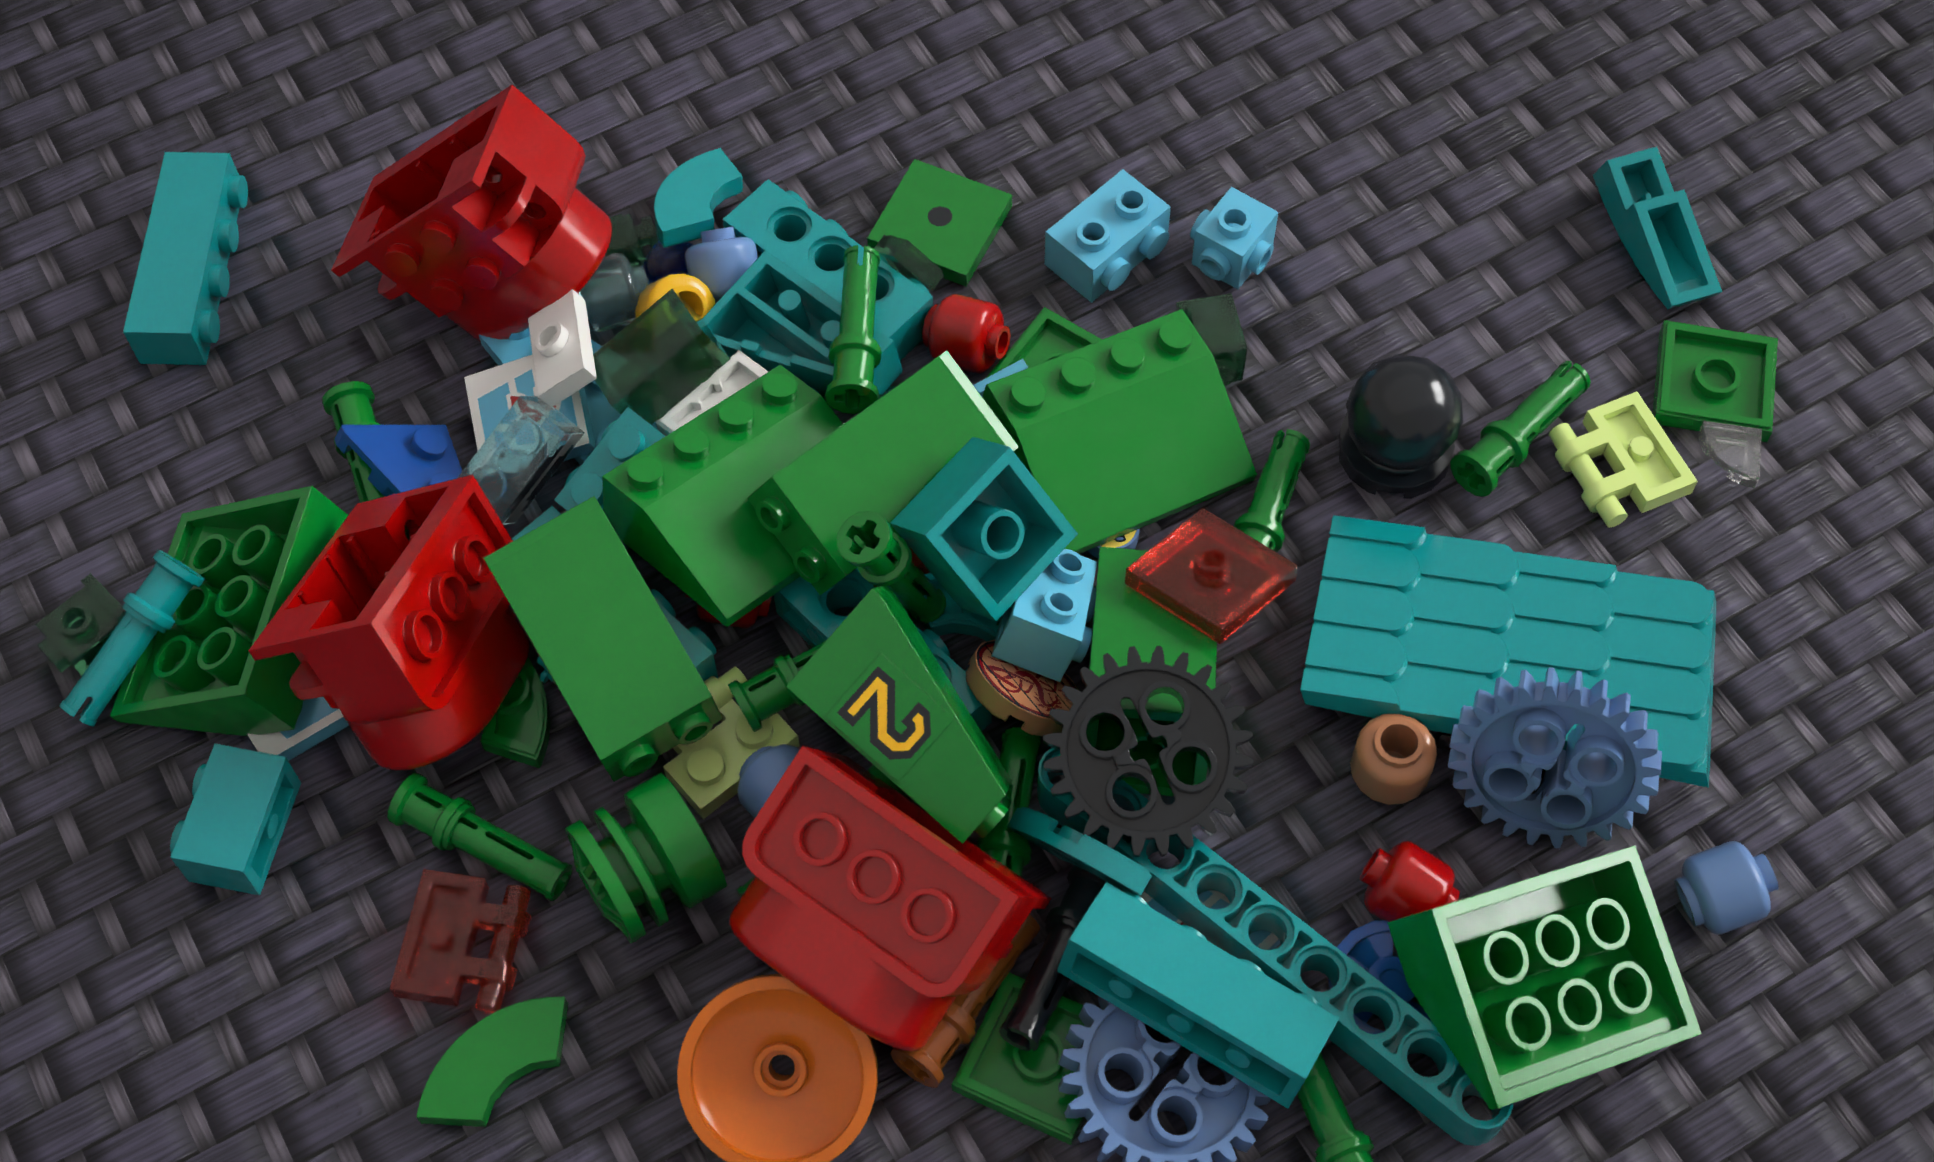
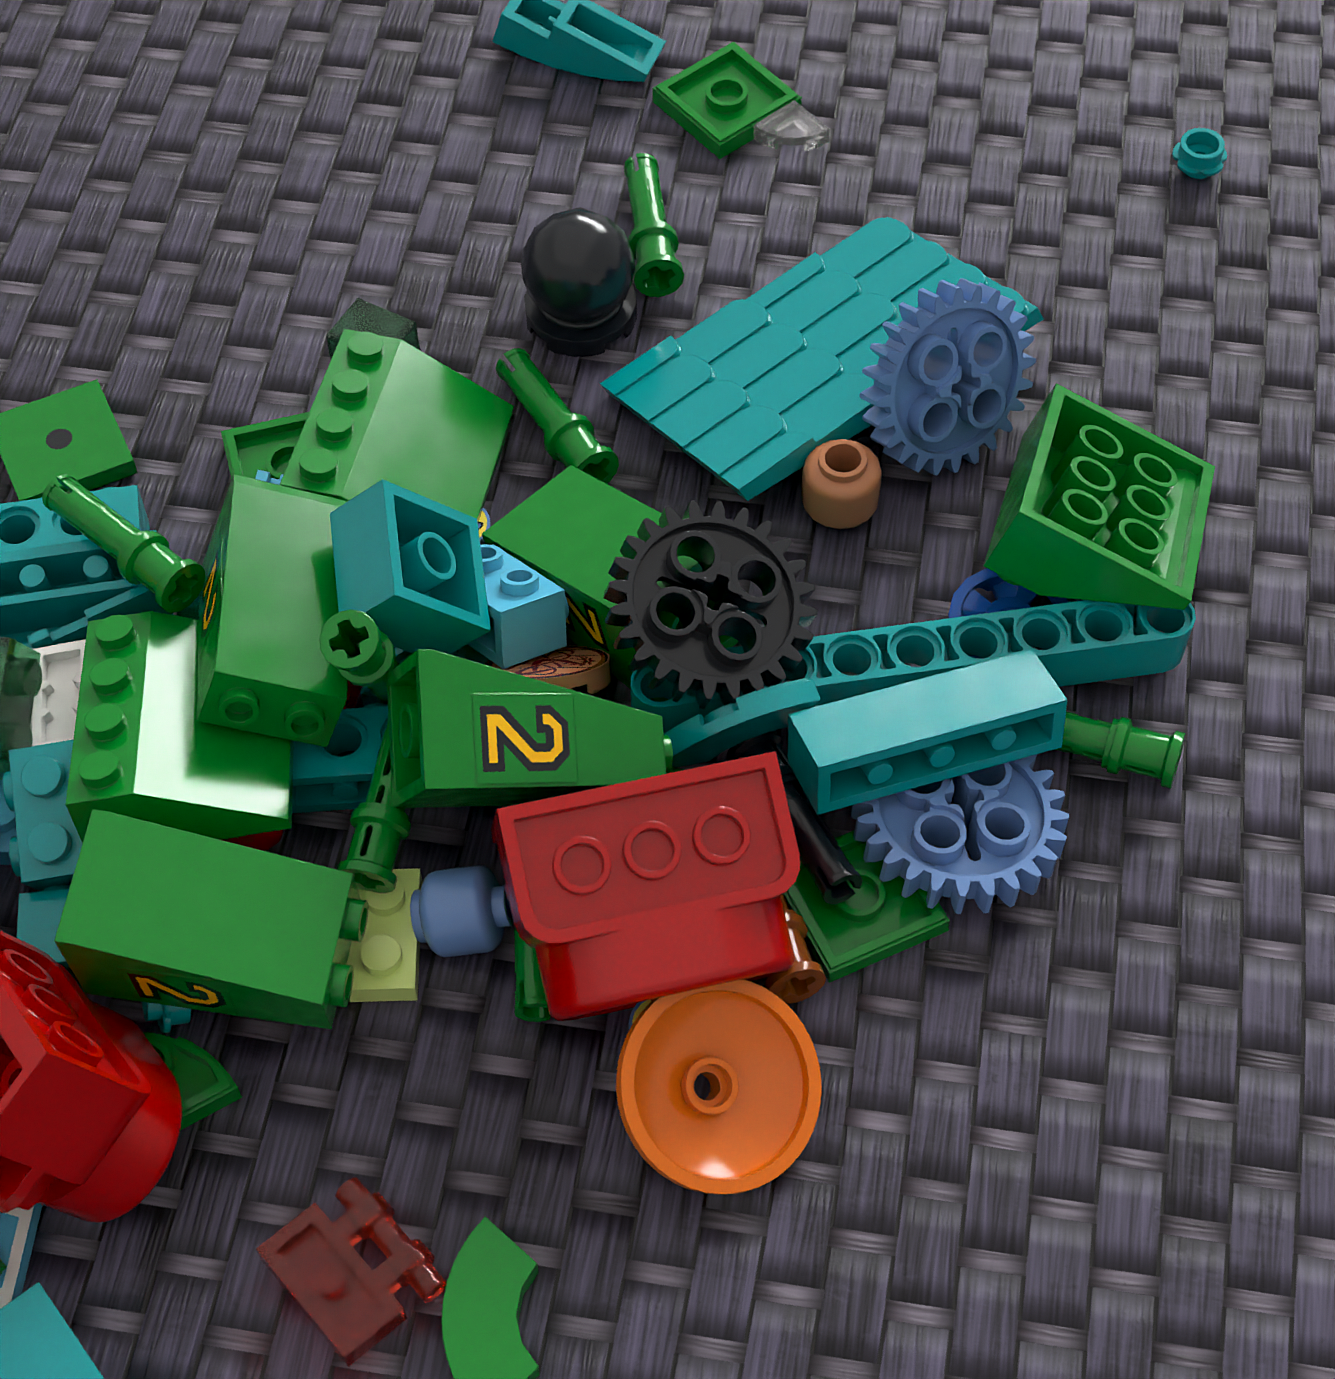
camera: 50 degrees left, 5 degrees down
green pin [387,773,573,901] -> none
green wheel [564,773,727,943] -> none
clear green tile [874,235,944,291] -> none
red head [922,294,1011,374] -> none
medium azure brick [1044,169,1171,303] -> none
clear red plate [1125,508,1298,644] -> none
medium azure brick [1190,187,1279,289] -> none
red head [1359,841,1460,922] -> none
yellowish green plate [1548,391,1698,528] -> none
medium blue head [1674,841,1779,935] -> none

